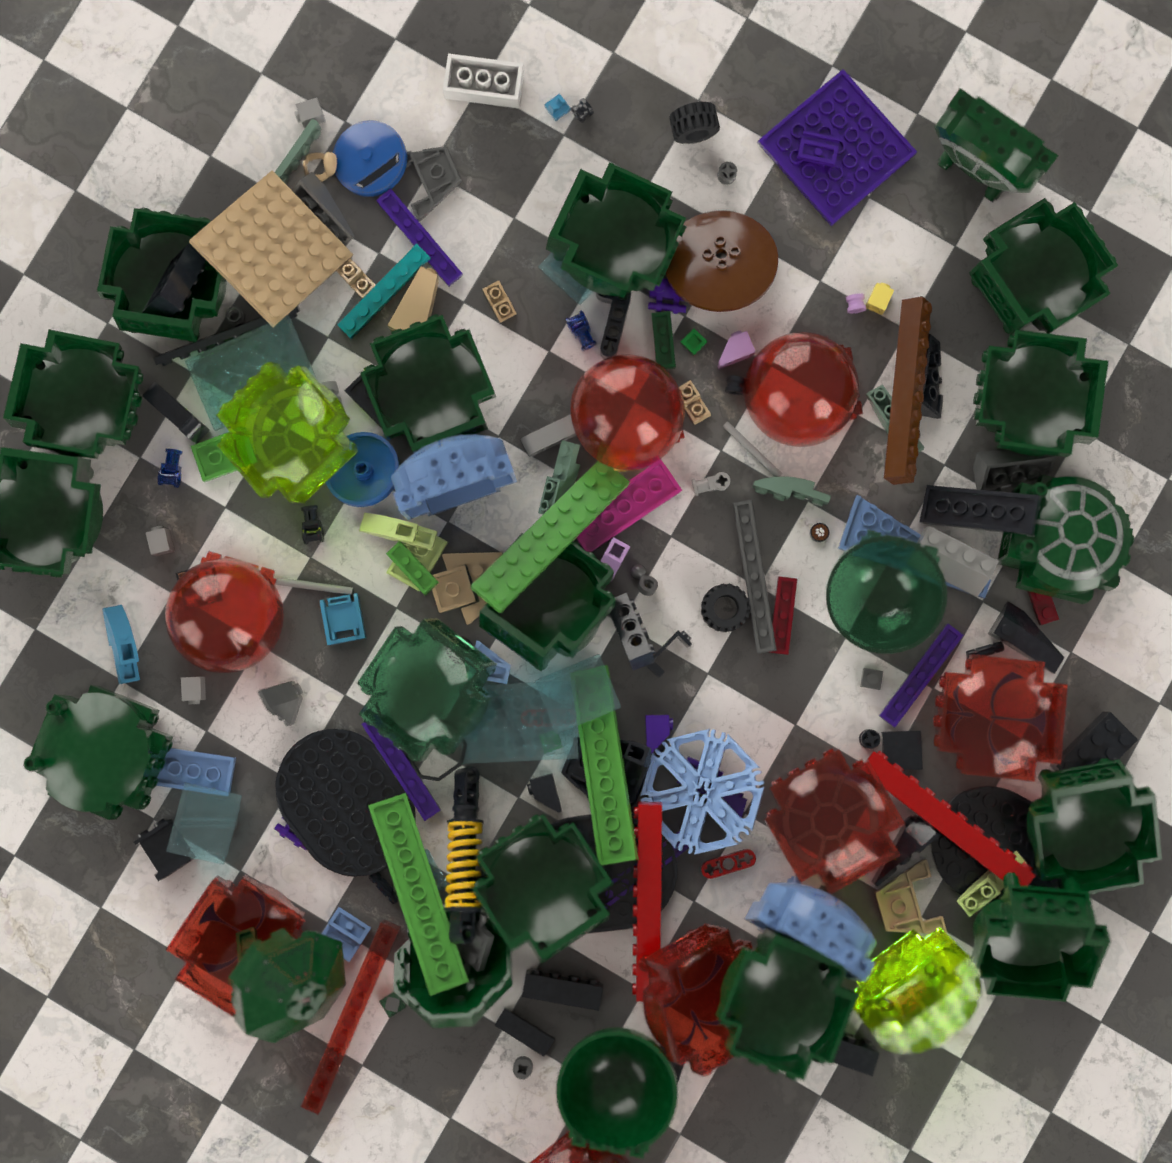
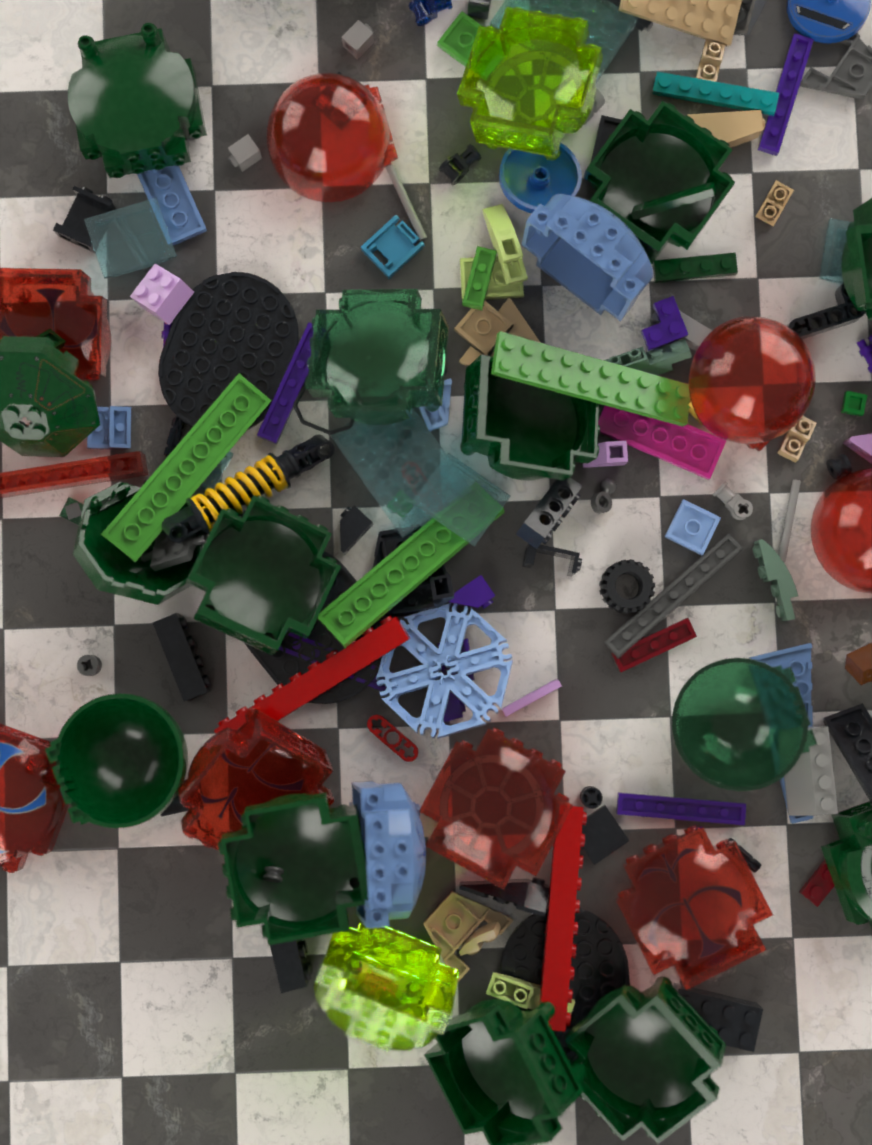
camera: 50 degrees right, 0 degrees up
dark azure slope [102,605,140,684] -> none
dark grey wedge [257,681,303,726] -> none
black tile [494,1008,555,1057] -> none
clear blue connector [565,310,597,351] -> none
dark green plate [651,311,676,370] -> none
tile [810,523,830,542] -> none
dark grey plate [860,668,883,690] -> none
black wedge [988,601,1065,674] -> none
none -> lavender brick [130,264,194,325]
none -> dark grey bush [263,866,284,883]
none -> tan slope [459,920,501,956]
none -> lavender tile [502,679,562,717]
none -> dark green tile [631,181,717,220]
none -> dark purple plate [641,296,689,351]
none -> dark green plate [653,252,738,283]
none -> light blue plate [664,499,721,556]

